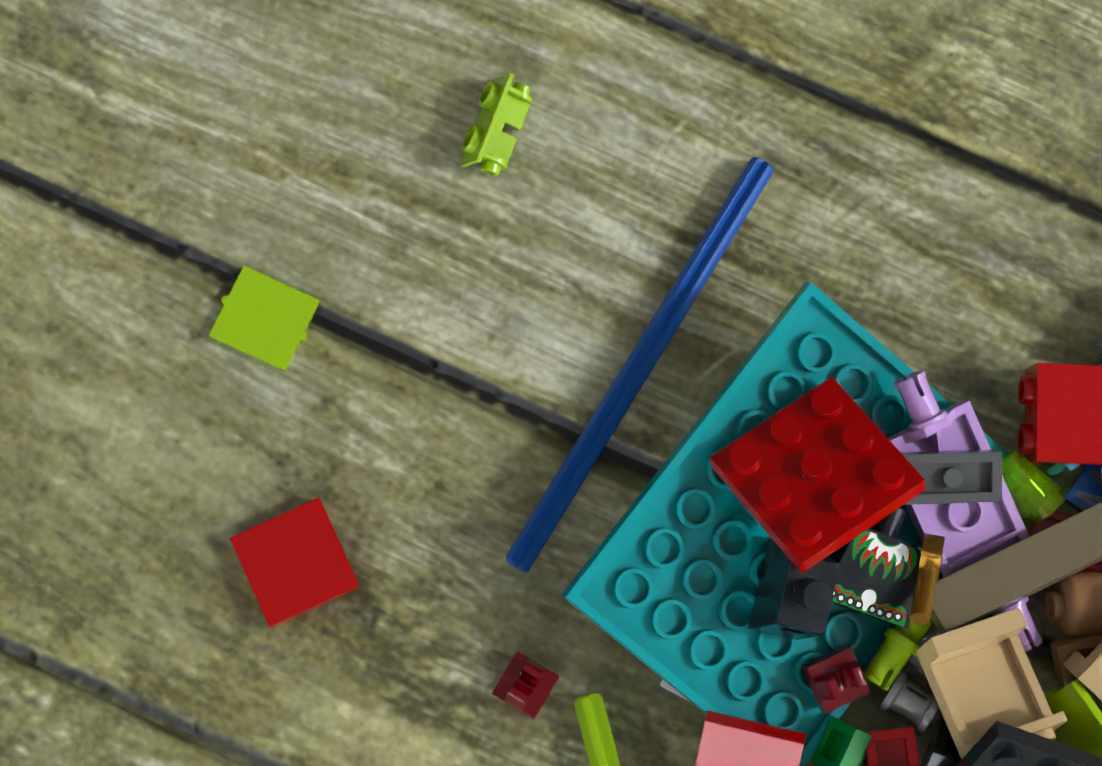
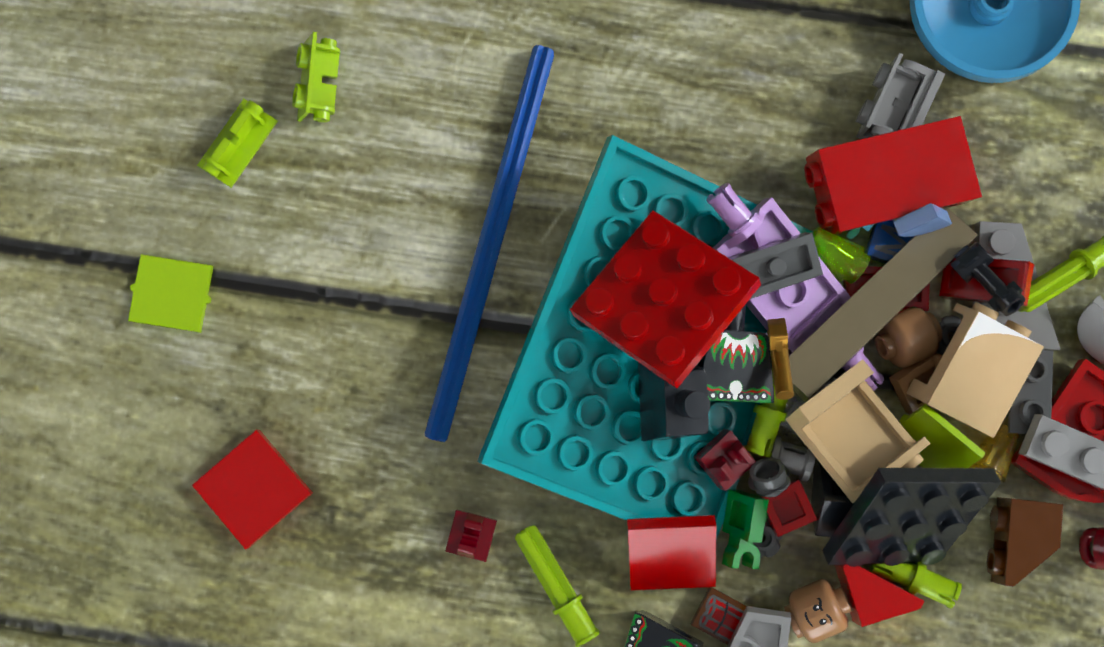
camera: 15 degrees left, 5 degrees up
none -> lime hinge [197,99,278,188]
none -> dark grey plate [748,457,790,497]

